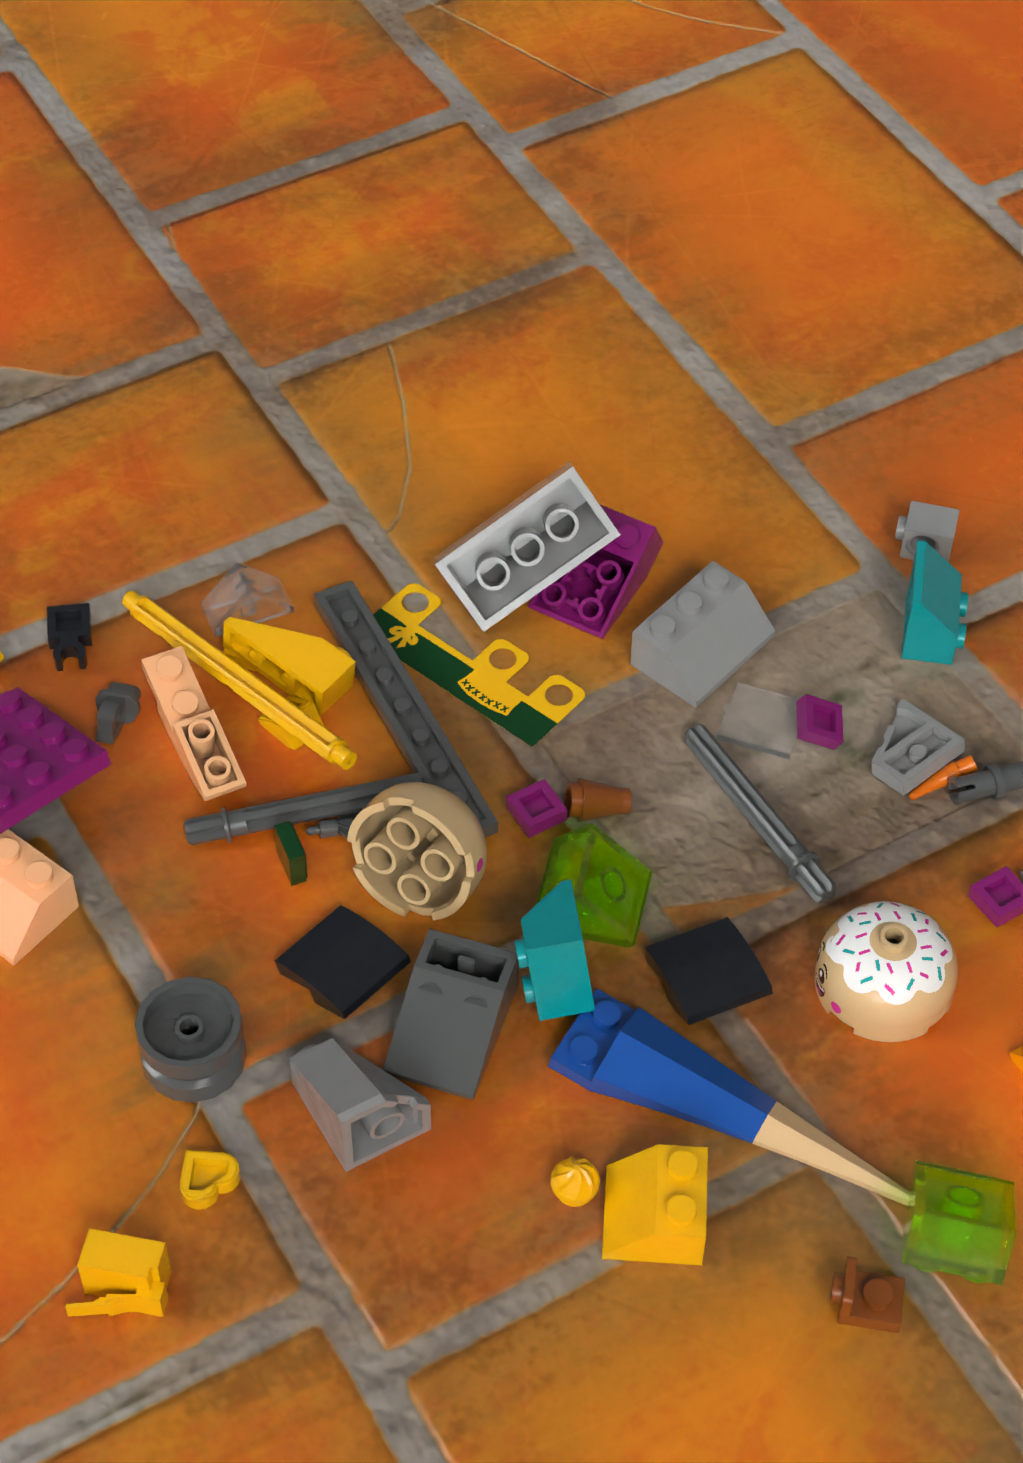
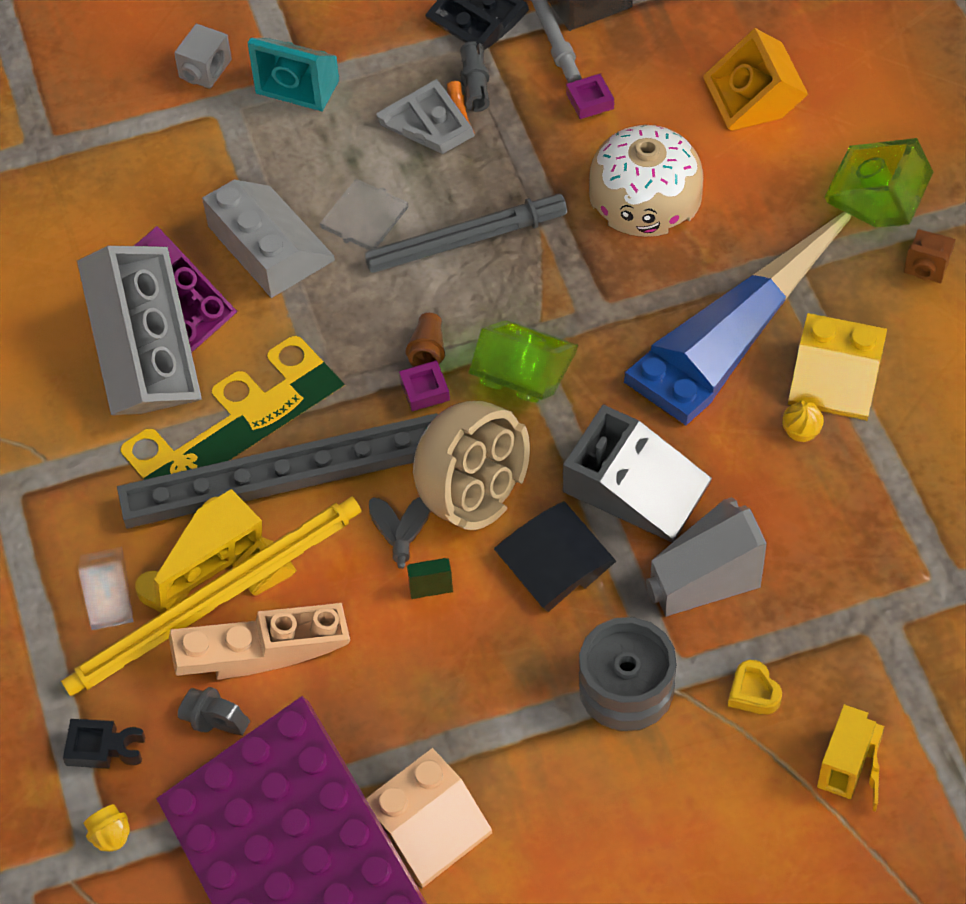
camera: 75 degrees left, 5 degrees up
dark grey axle [184,773,425,845] -> none
teal slope [515,879,595,1021] -> none
black slope [645,917,773,1025] -> none
magenta plate [796,694,844,750] -> none

